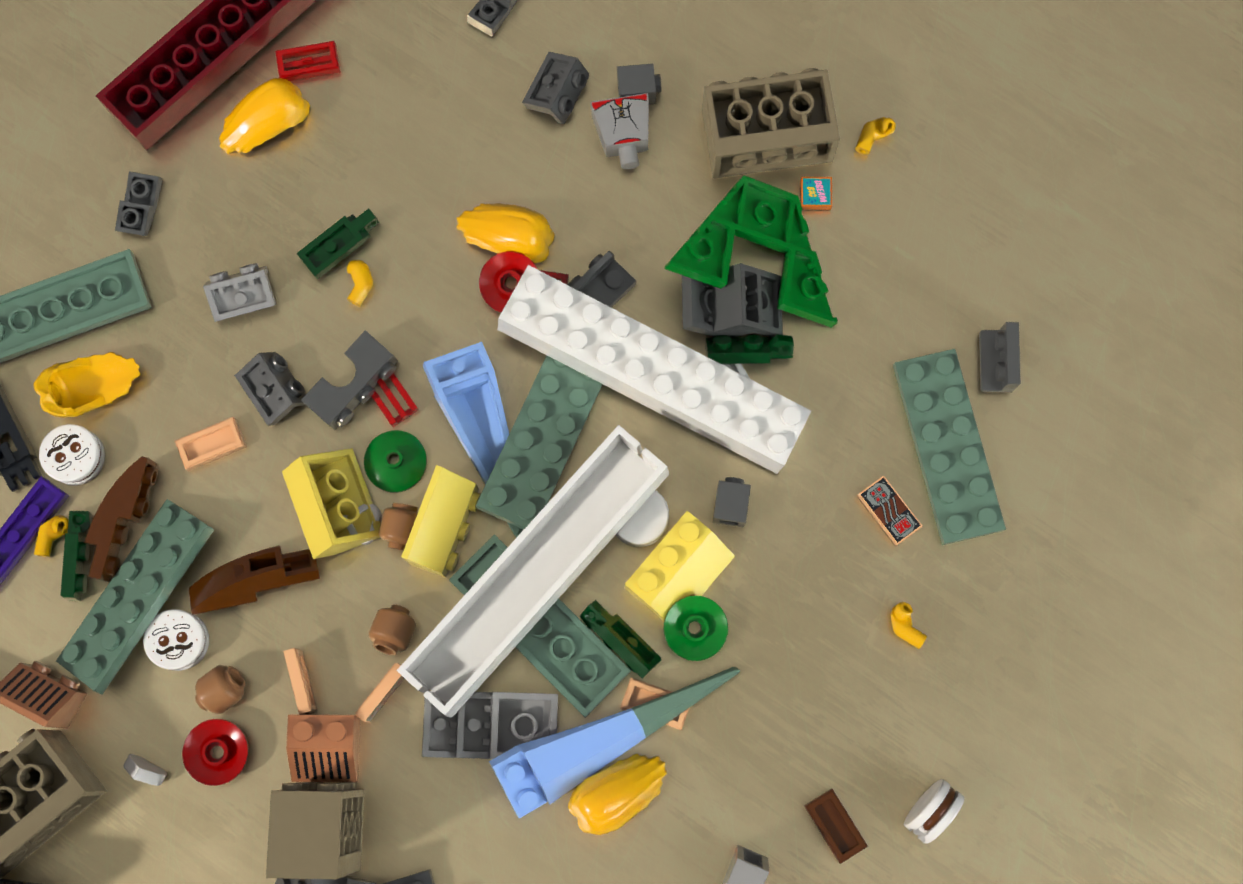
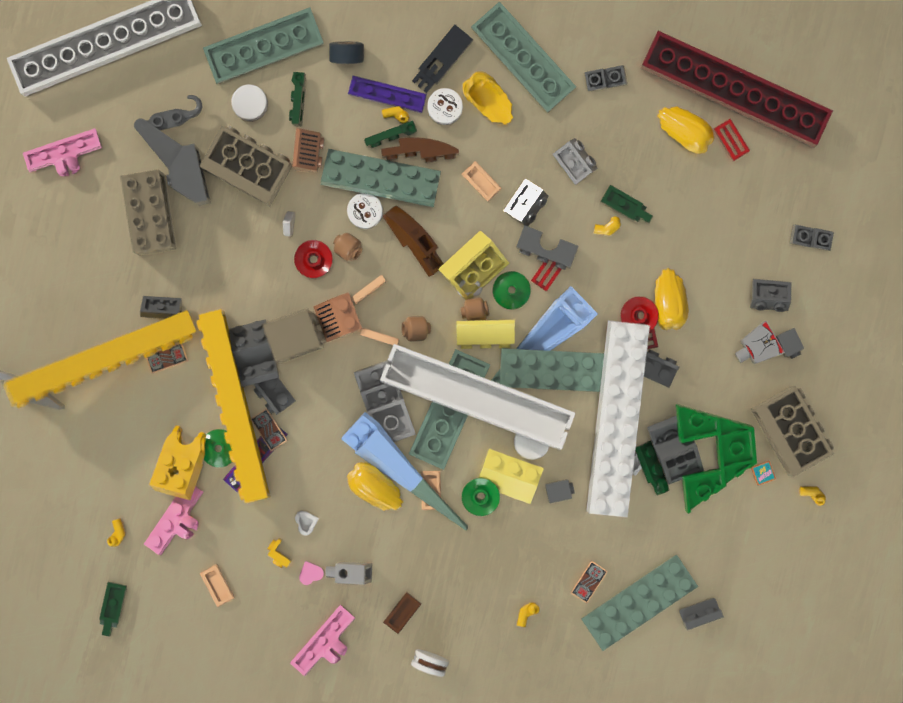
camera: 65 degrees right, 10 degrees up
dark green hinge [580,600,661,679] -> none

